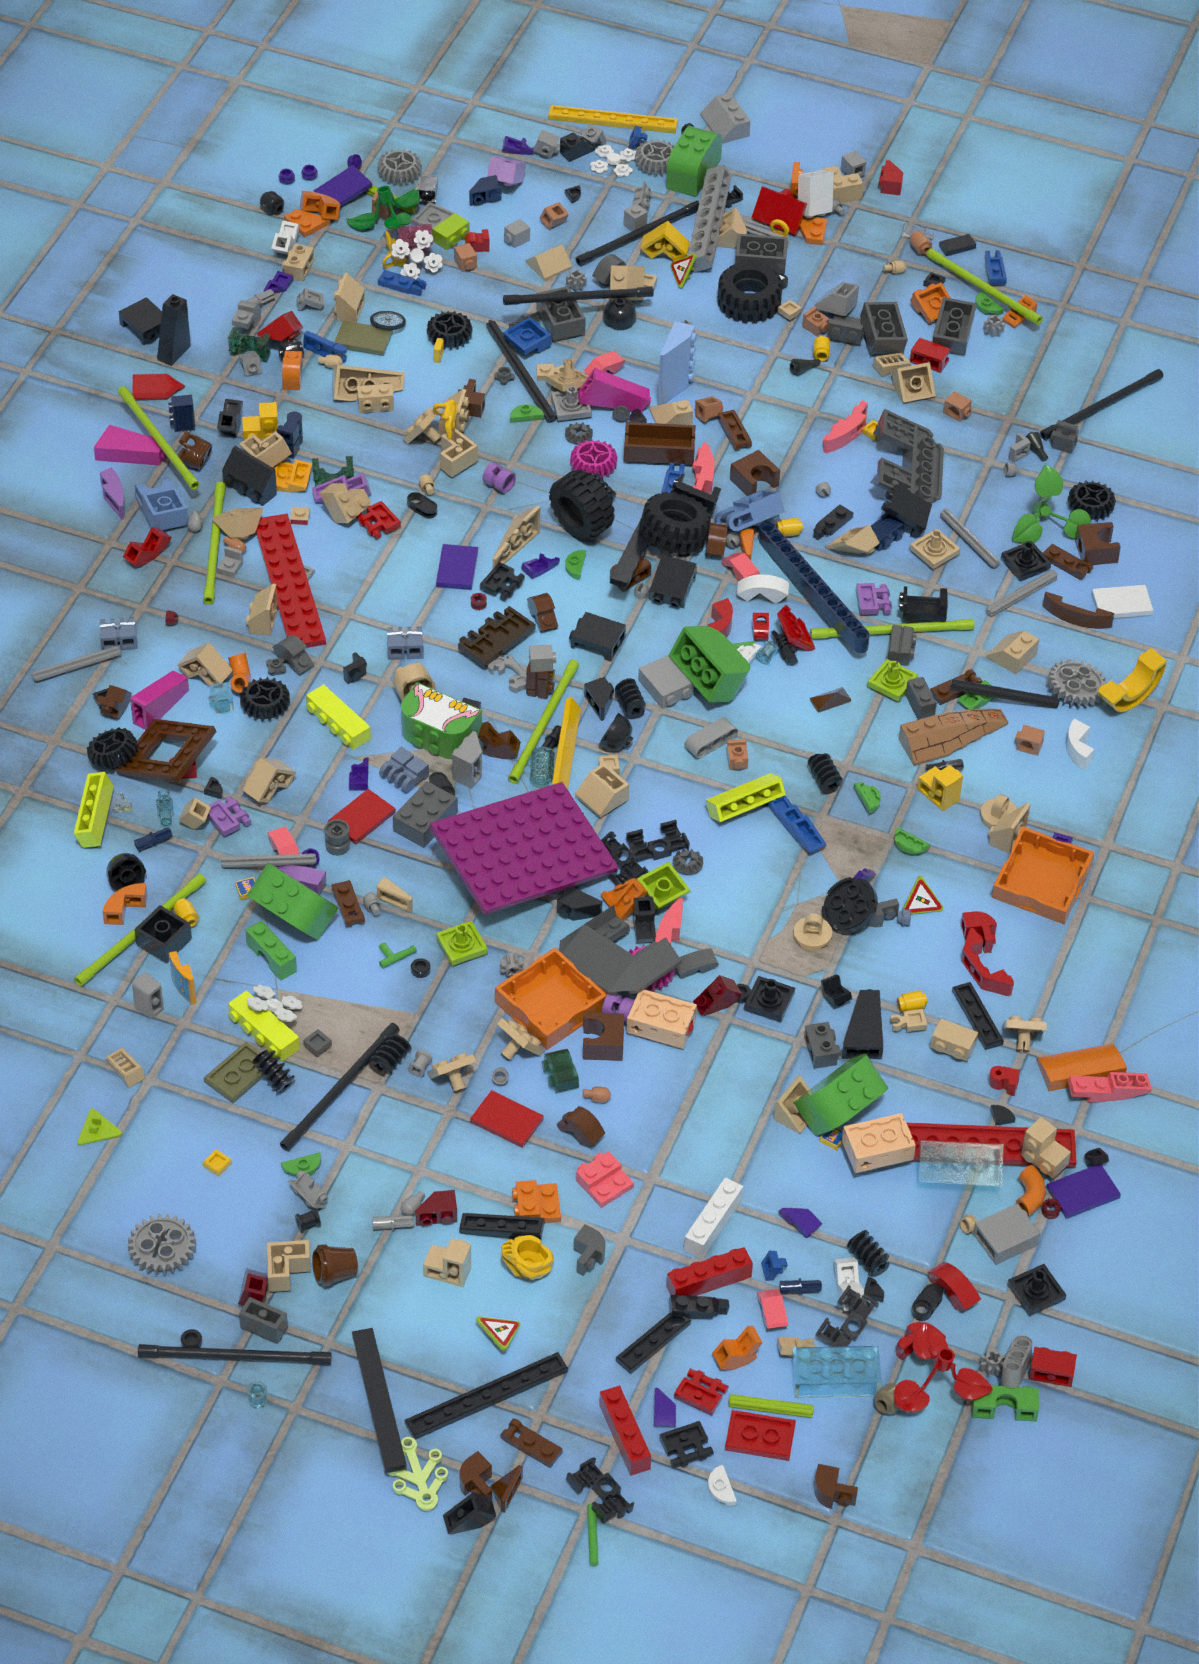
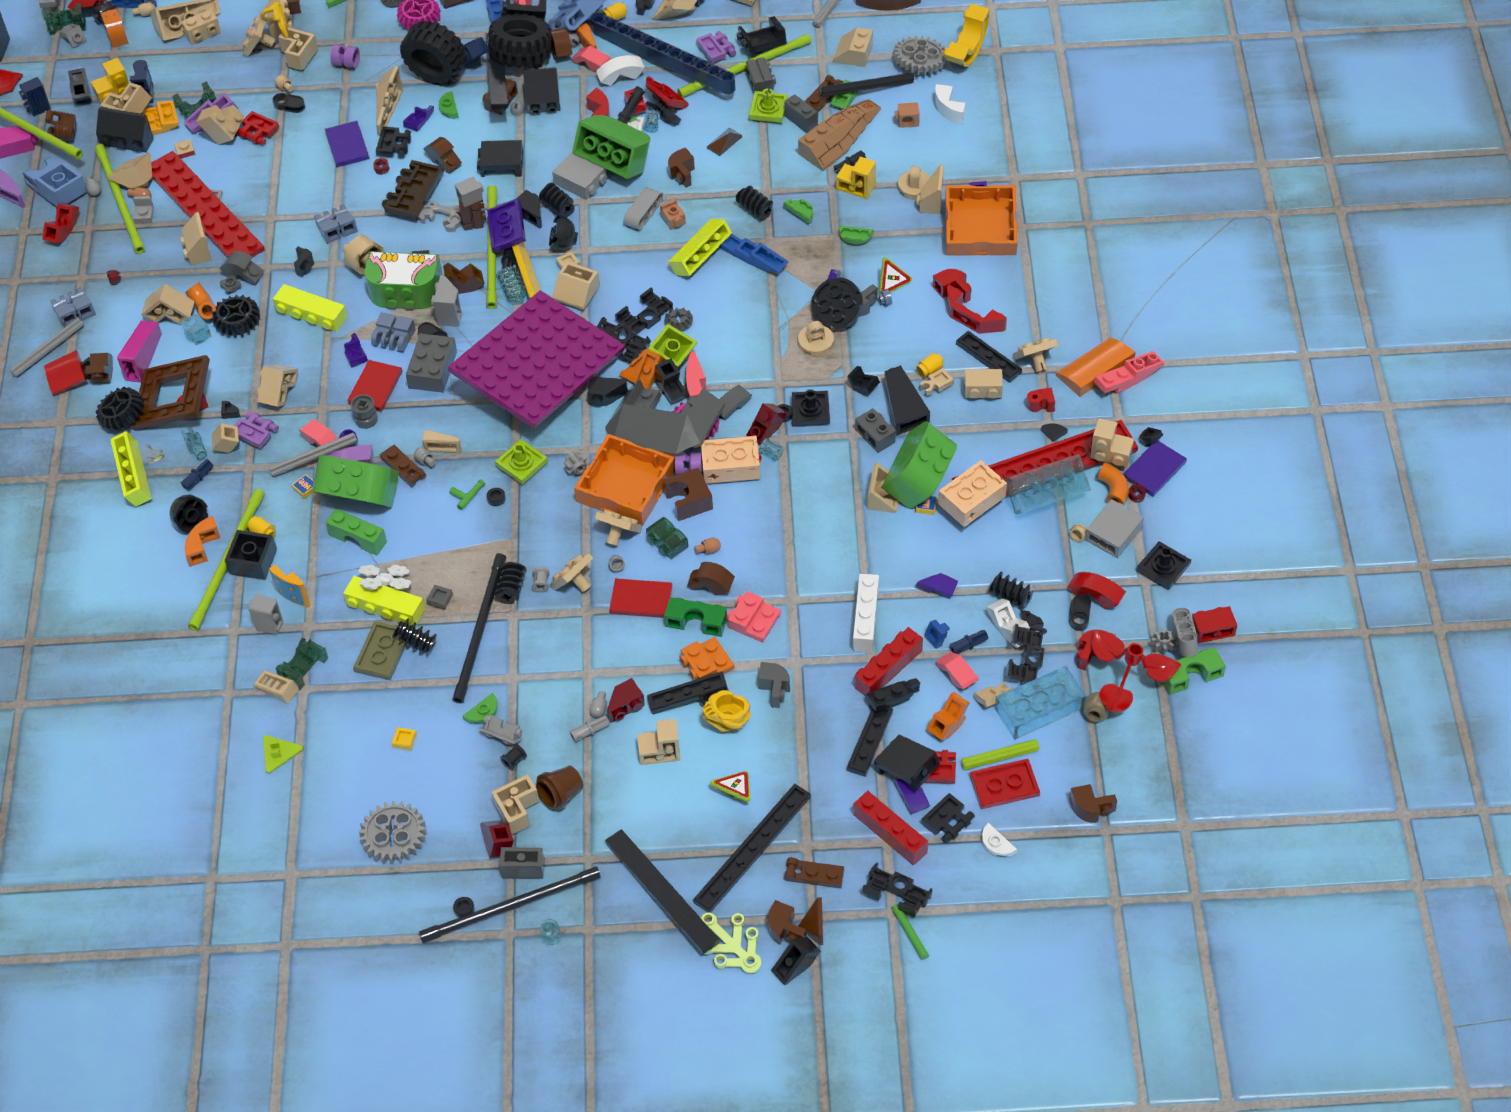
camera: 20 degrees left, 5 degrees up
none -> red slope [44,350,87,396]
none -> clear green piece [275,638,329,690]
none -> dark blue brick [464,37,489,63]
none -> dark purple tile [487,198,526,253]
none -> black pin [617,86,645,124]
none -> green arch [664,597,727,637]
none -> reddish brown brick [668,147,695,188]
none -> clear light blue bush [759,438,783,461]
none -> black panel [874,734,940,792]

